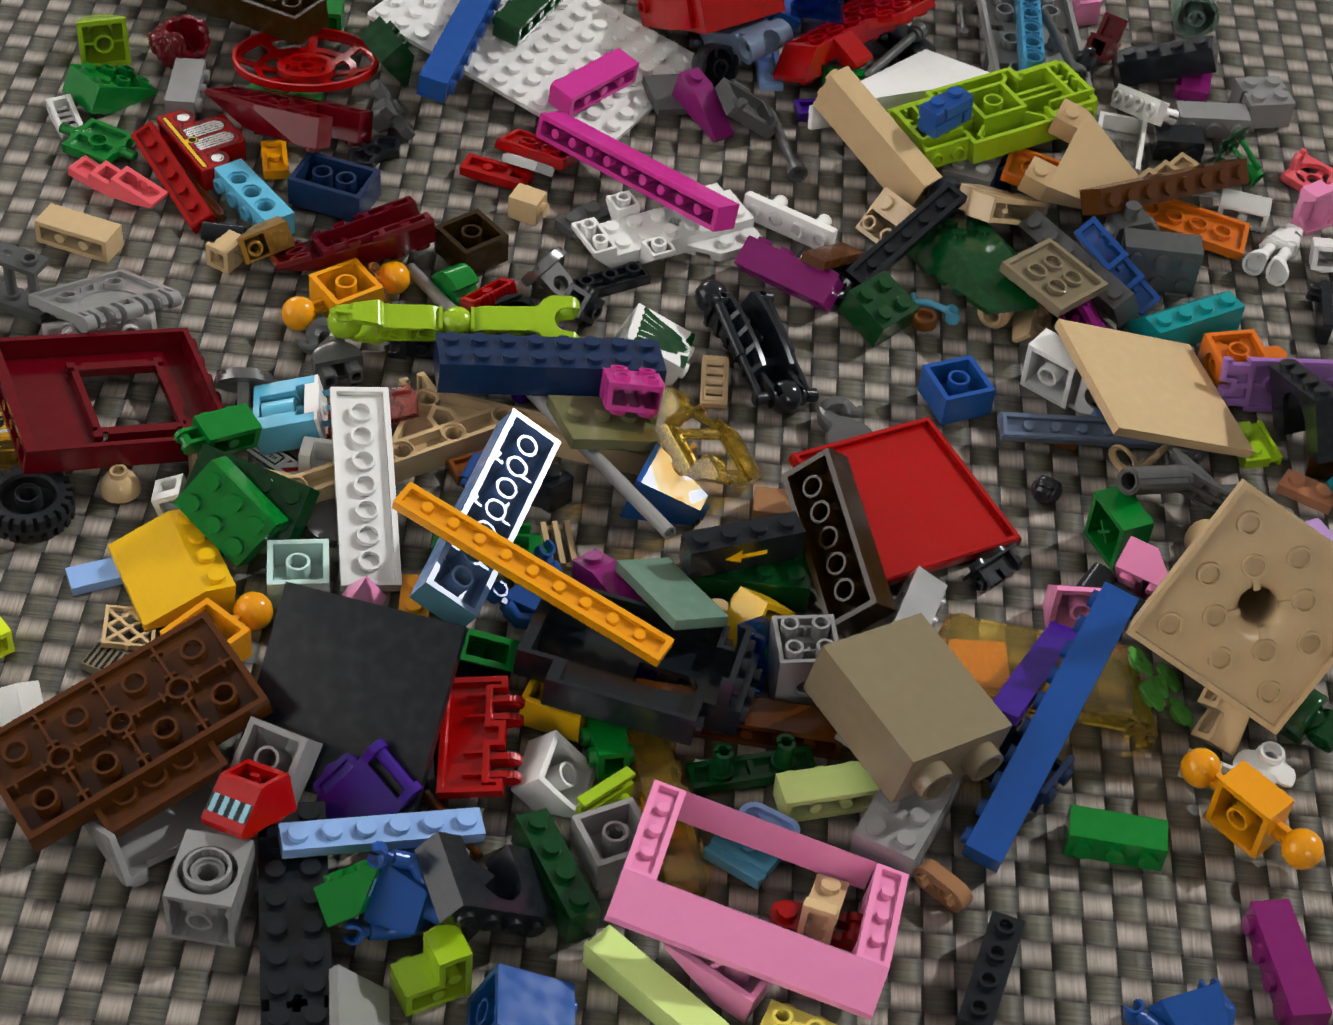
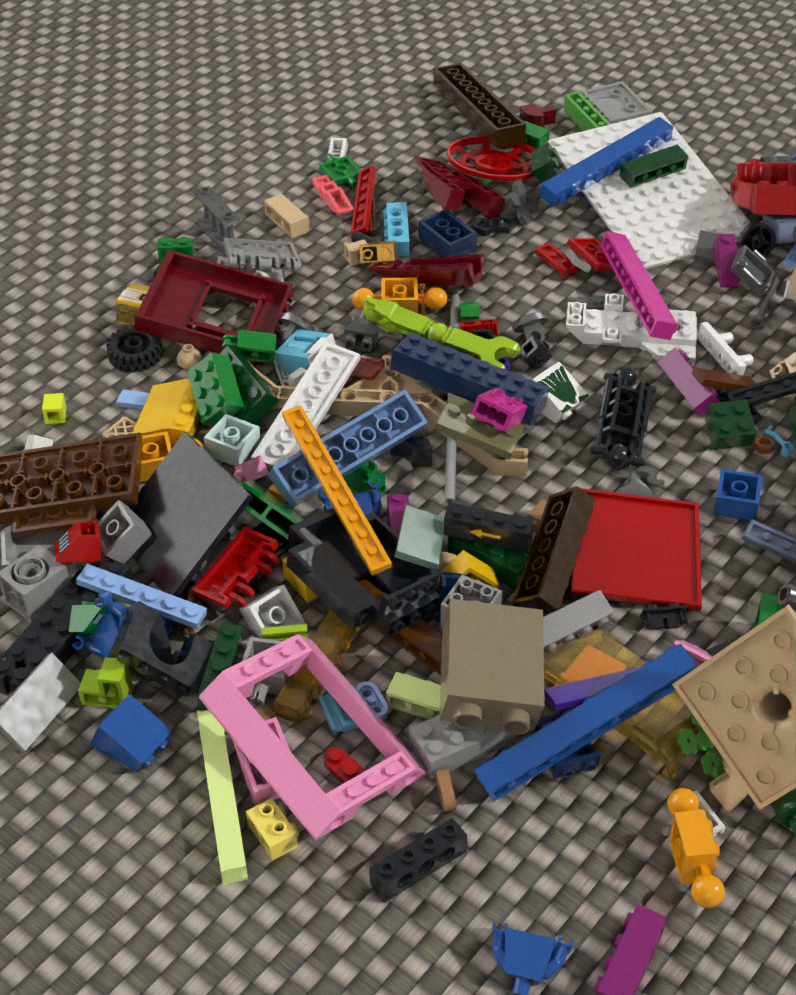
camera: 40 degrees right, 0 degrees up
green slope [62,62,158,115] -> none
lime slope [75,13,131,66] -> none
dark red hair [147,14,210,69] -> none
brick [157,110,246,191] -> none
light grey brick [164,57,211,122] -> none
light orange plate [260,140,289,180] -> none
dark purple piece [313,738,424,819] -> none
dark brown brick [435,208,509,274] -> none
tan brick [508,183,549,226] -> none
tan tile [540,520,577,571] -> none
dark pink brick [548,48,639,116] -> none
black tile [572,261,651,298] -> none
green brick [580,716,635,780] -> none
slope [620,443,710,525] -> none
clear yellow windscreen [655,386,764,488] -> none
dark green plate [685,733,817,796] -> none
tan slope [699,355,729,409] -> none
tan bracket [797,873,850,945] -> none
black piece [1031,475,1063,505] -> none
green brick [1063,804,1168,871] -> none
white plate [1232,741,1296,788] -> none

